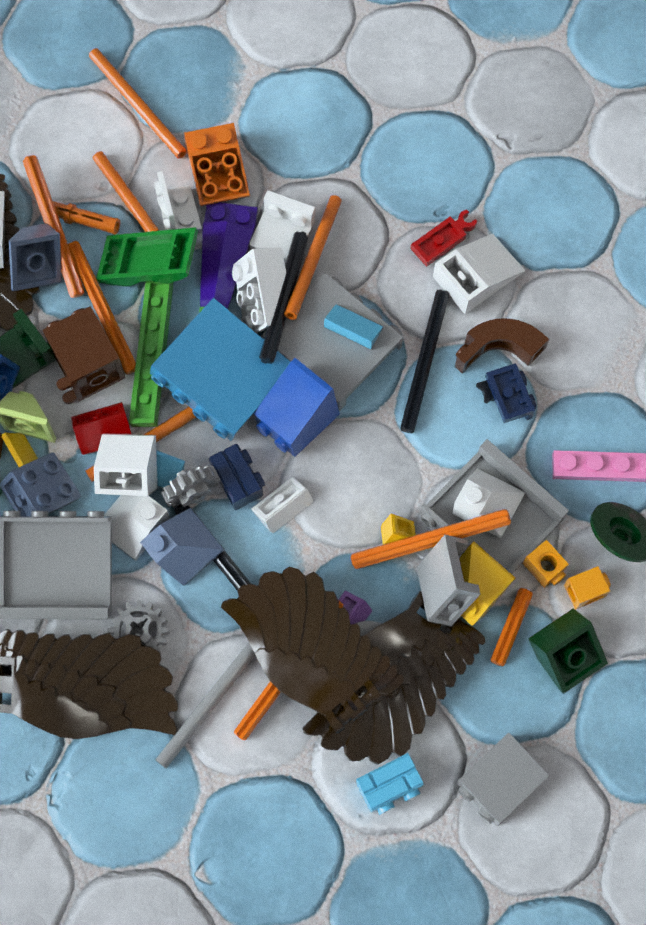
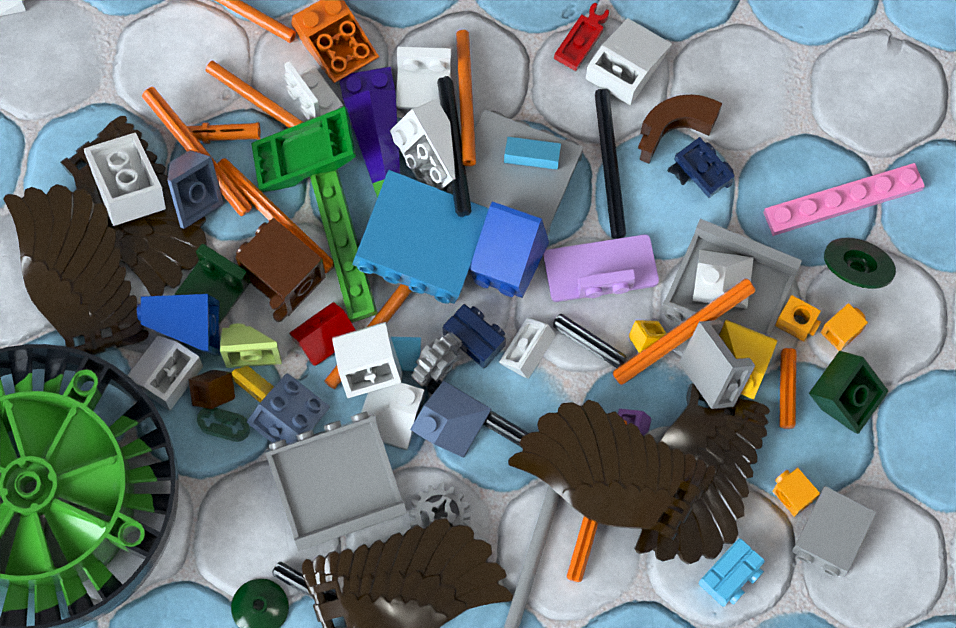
camera: 20 degrees left, 0 degrees up
none -> lavender bracket [543,235,659,302]
none -> black axle [553,314,627,368]
none -> light orange brick [772,468,820,517]

